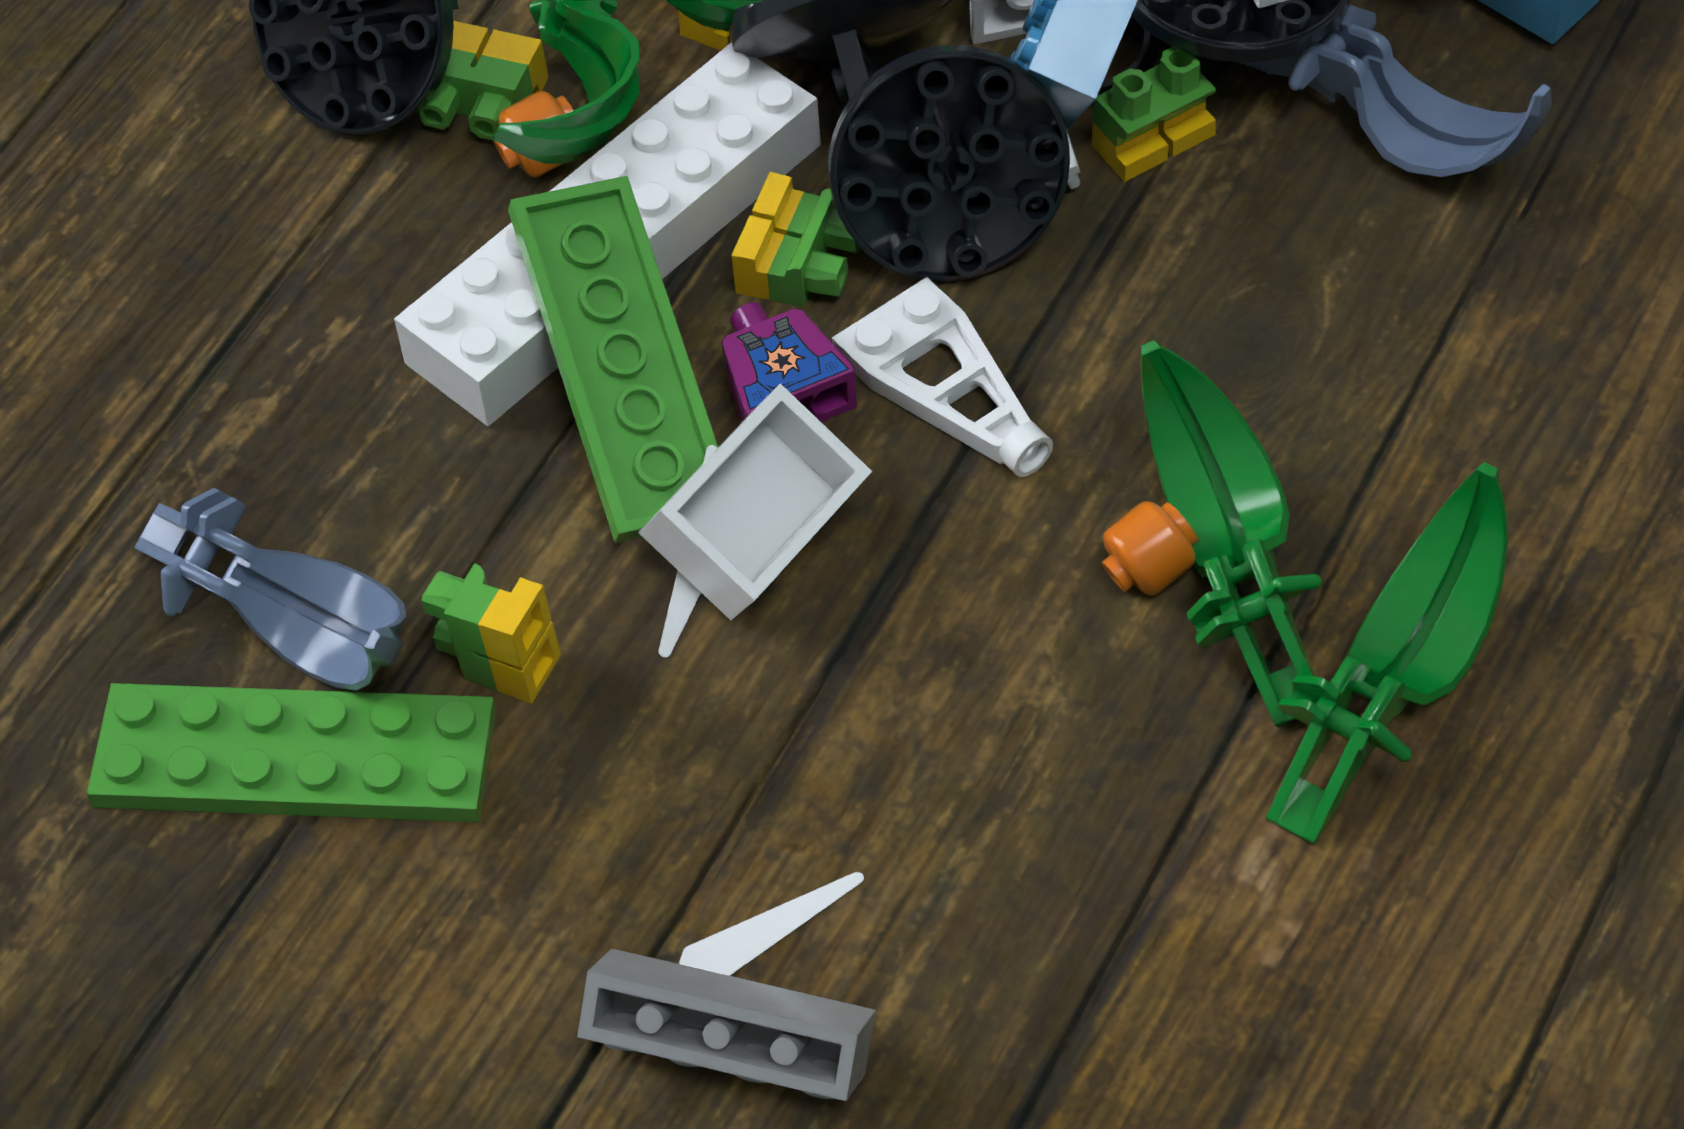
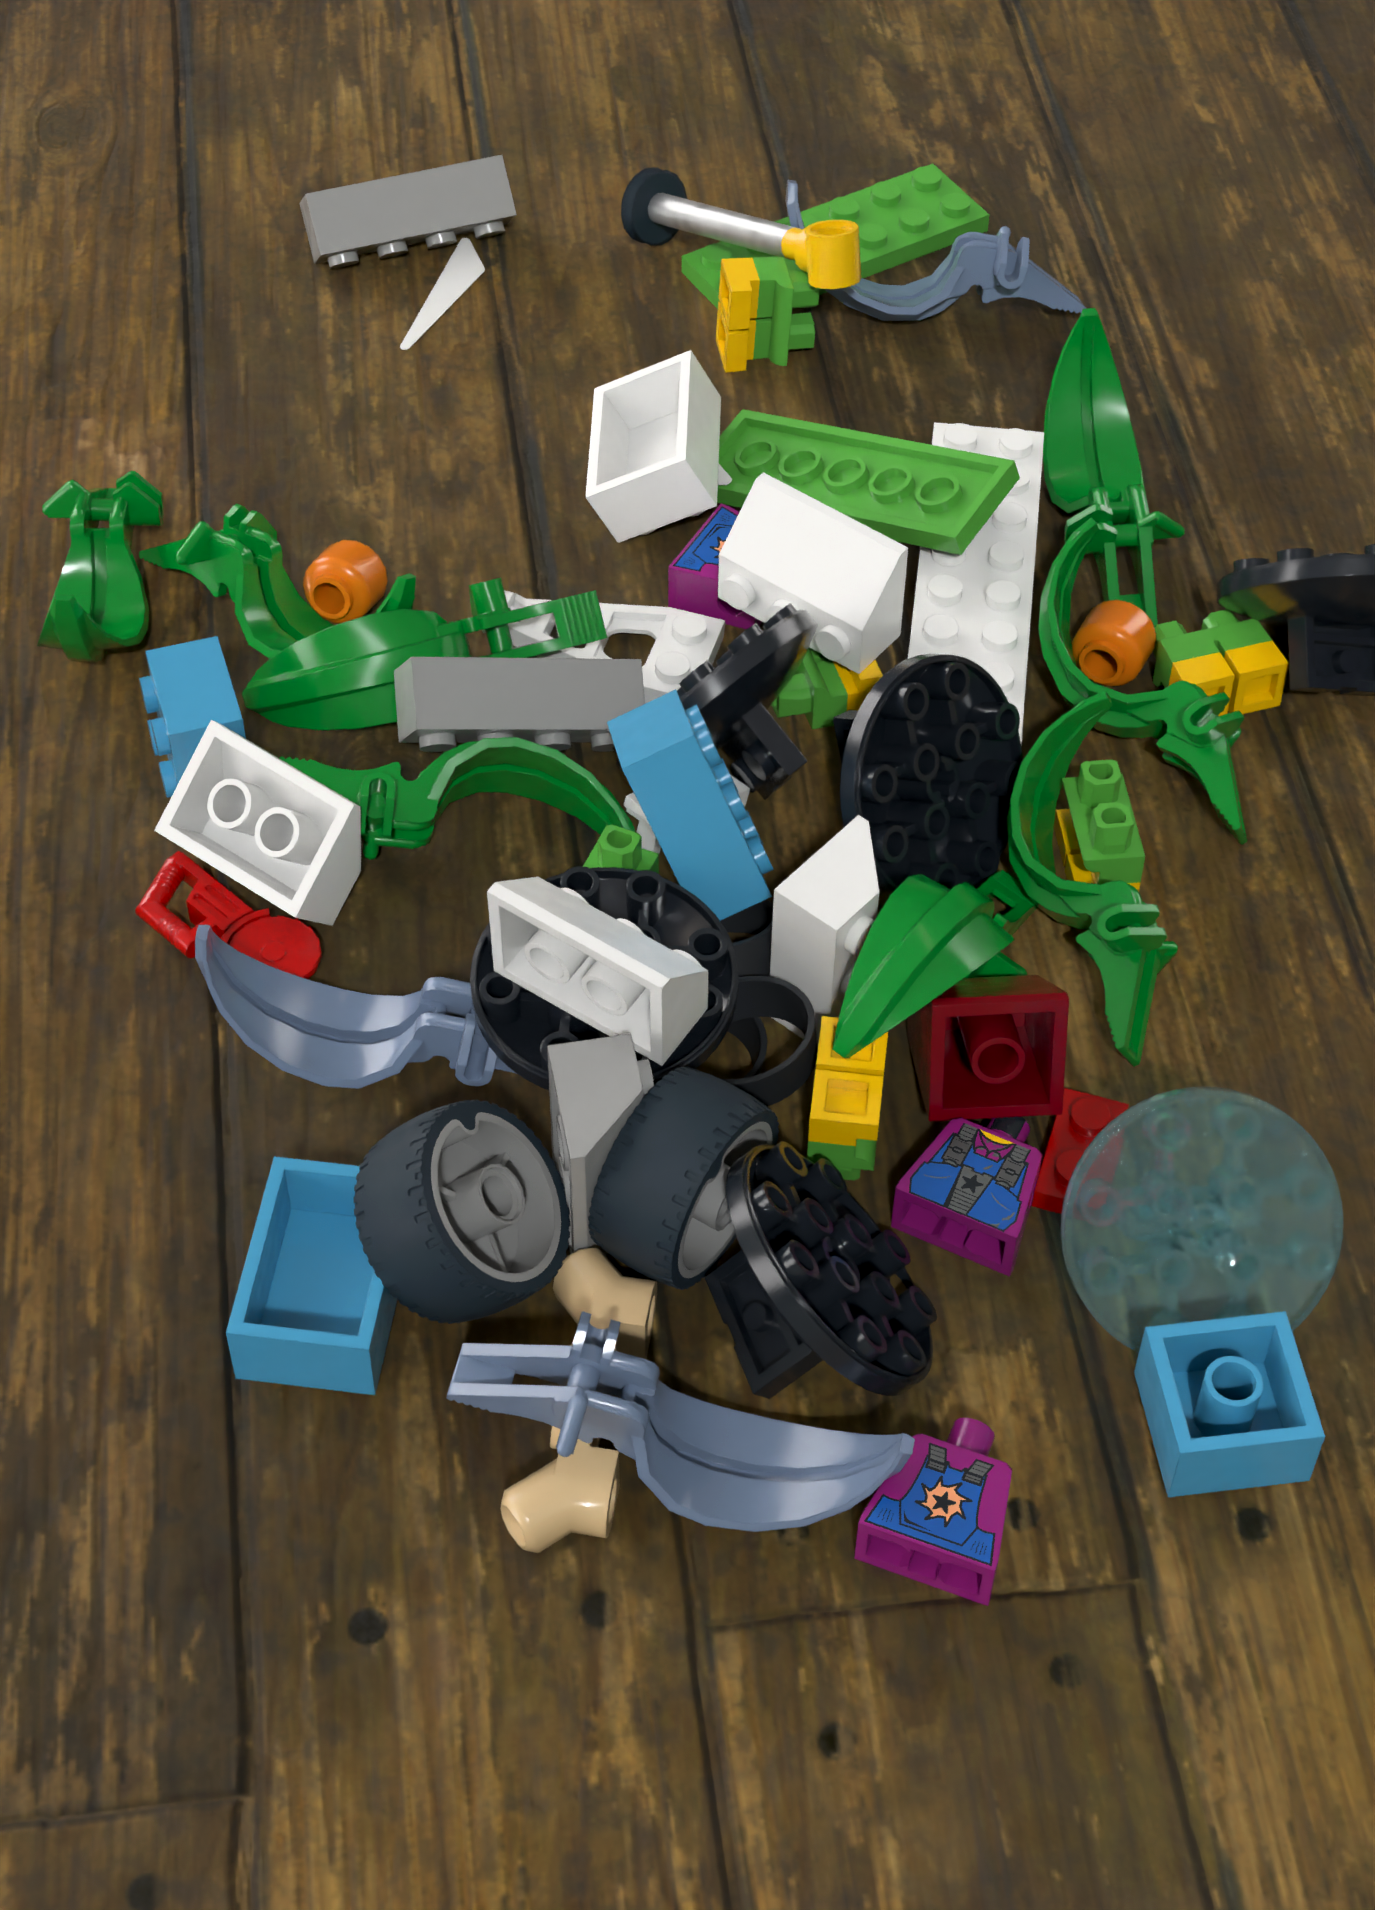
camera: 140 degrees right, 5 degrees down
none -> red piece [135,851,322,979]
none -> dark azure brick [139,636,246,798]
none -> white slope [154,720,361,926]
none -> green piece [242,578,607,730]
none -> green piece [276,737,635,860]
none -> light grey brick [394,657,645,752]
none -> piece [621,167,861,289]
none -> white slope [718,472,908,674]
none -> green piece [1043,308,1185,628]

